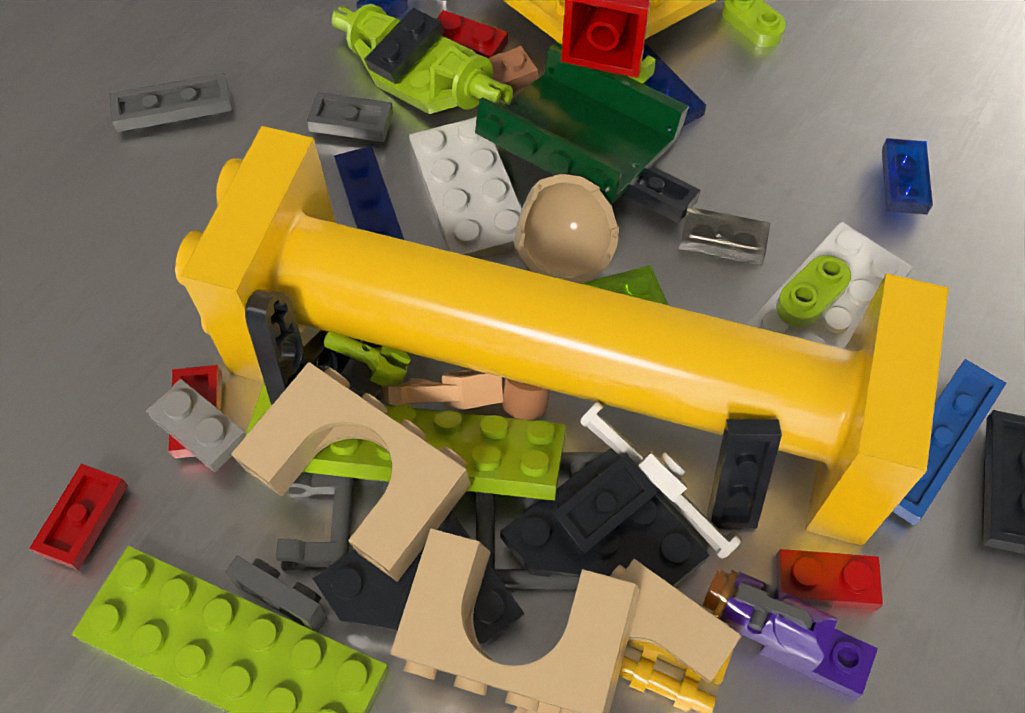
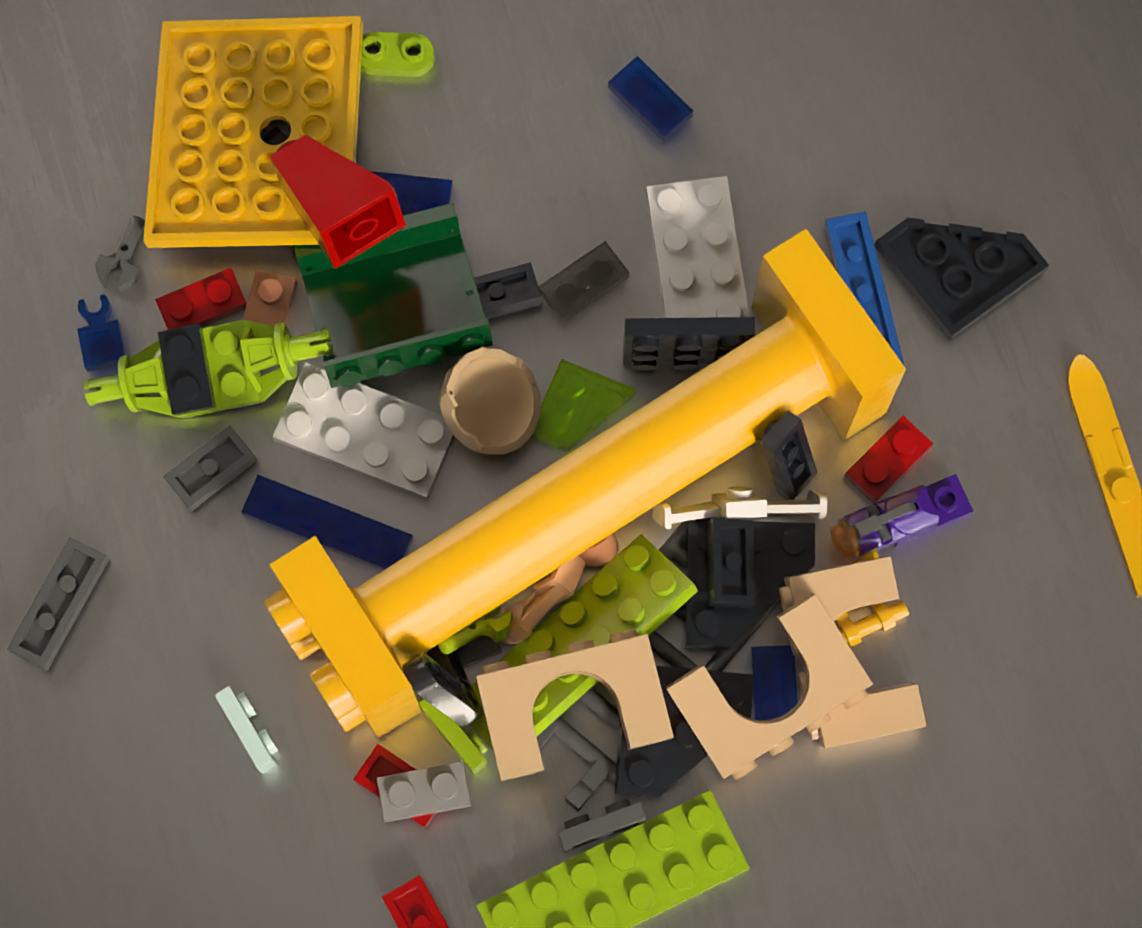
camera: 50 degrees left, 15 degrees up
lime plate [776,255,851,328] -> none
none -> light aqua plate [215,686,278,774]
none -> black plate [623,317,755,371]
none -> clear blue plate [750,645,798,733]

